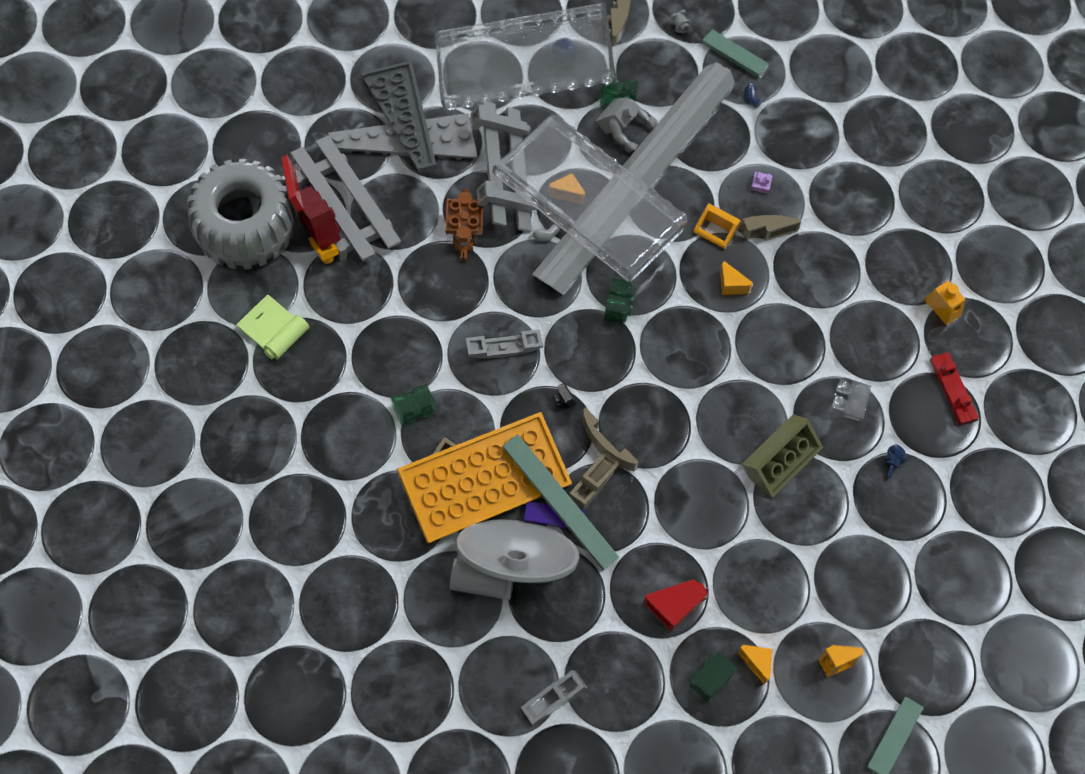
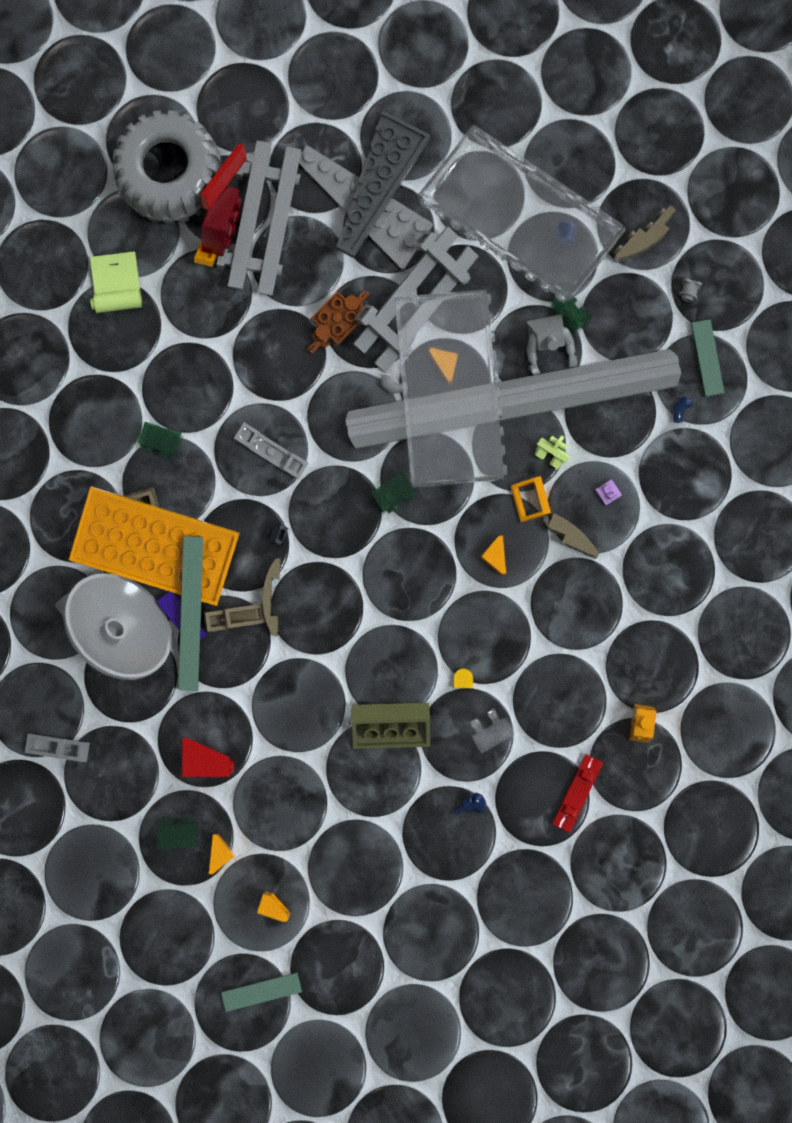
camera: 45 degrees right, 20 degrees up
none -> yellow tile [453,669,473,688]
none -> yellowish green hips [535,435,570,469]

